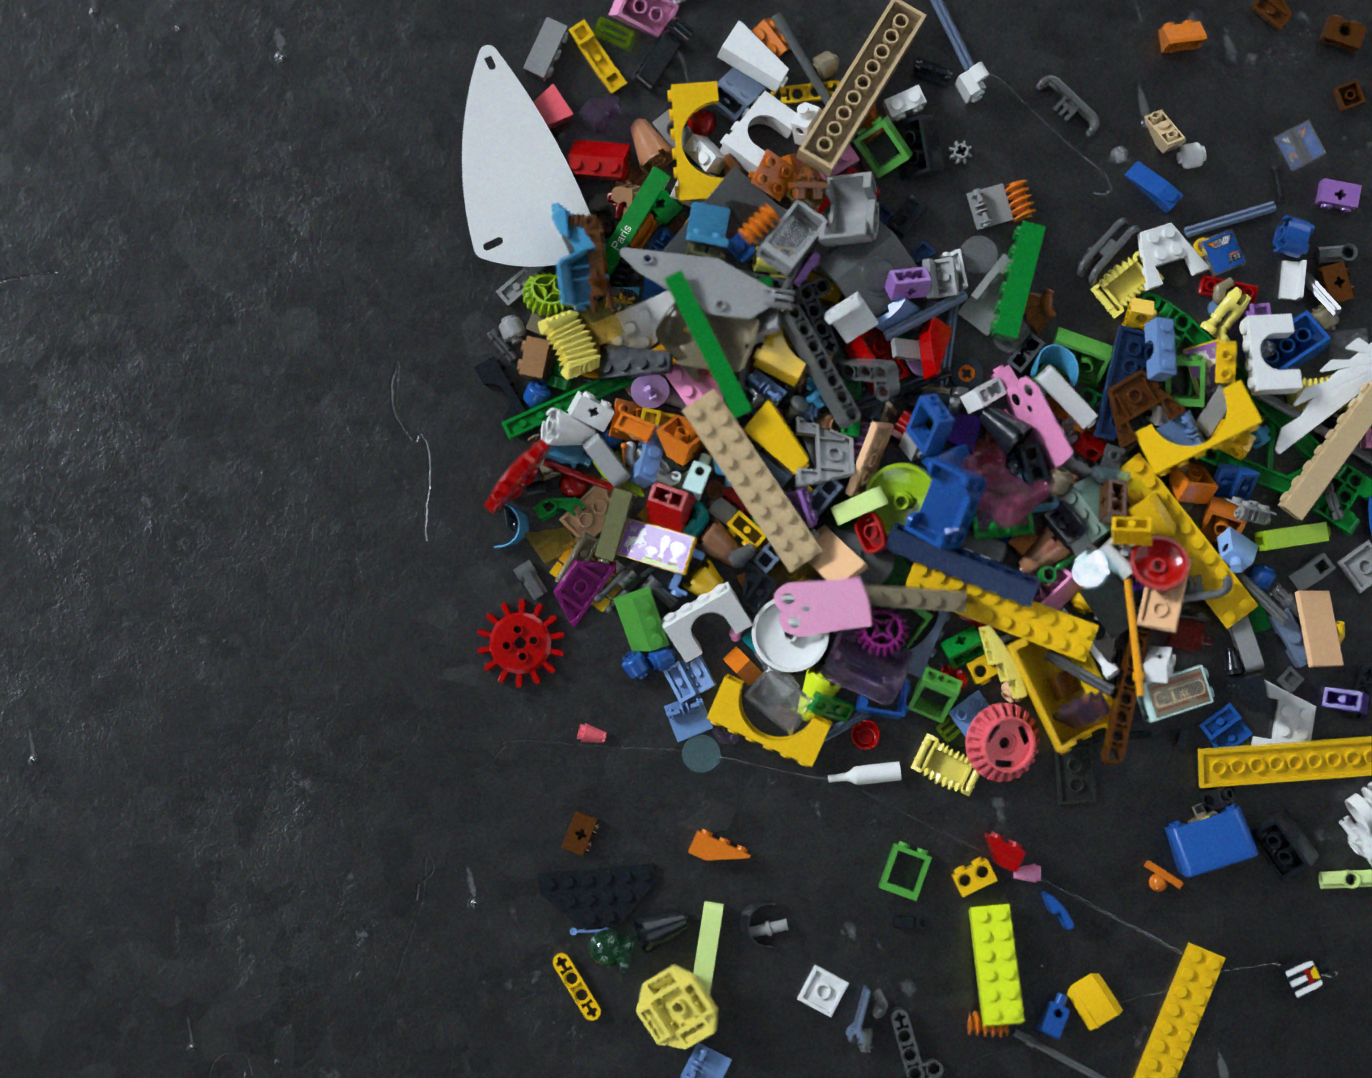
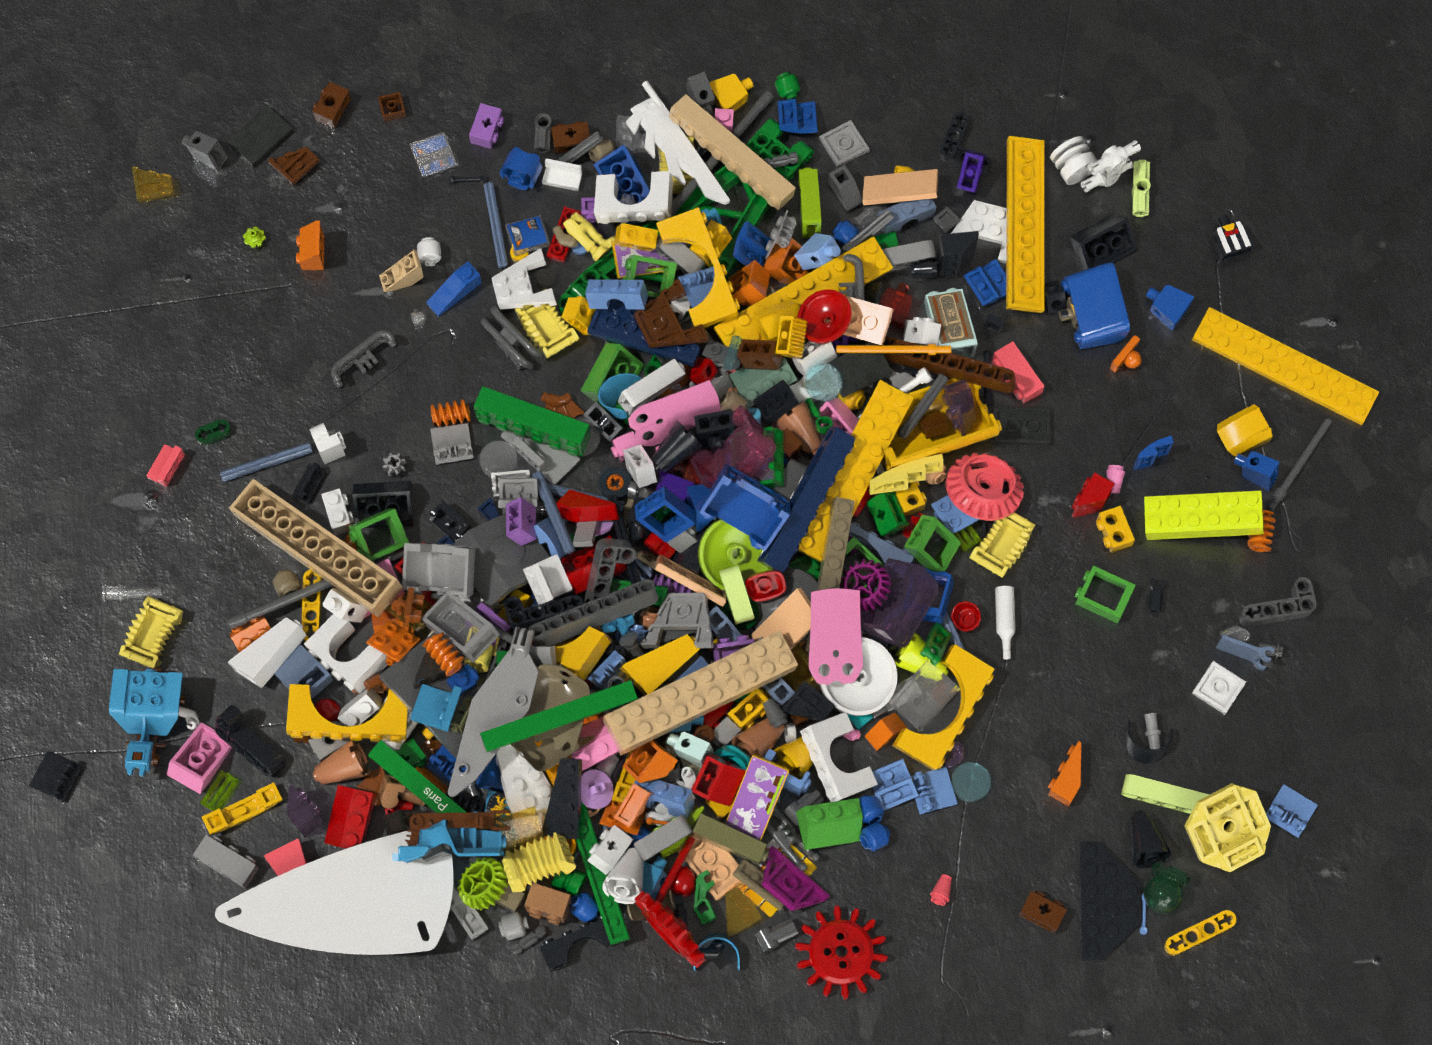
camera: 85 degrees left, 15 degrees down
none -> white tile [783,723,796,743]
none -> coral brick [992,342,1045,404]
none -> blue torso [1146,285,1194,330]

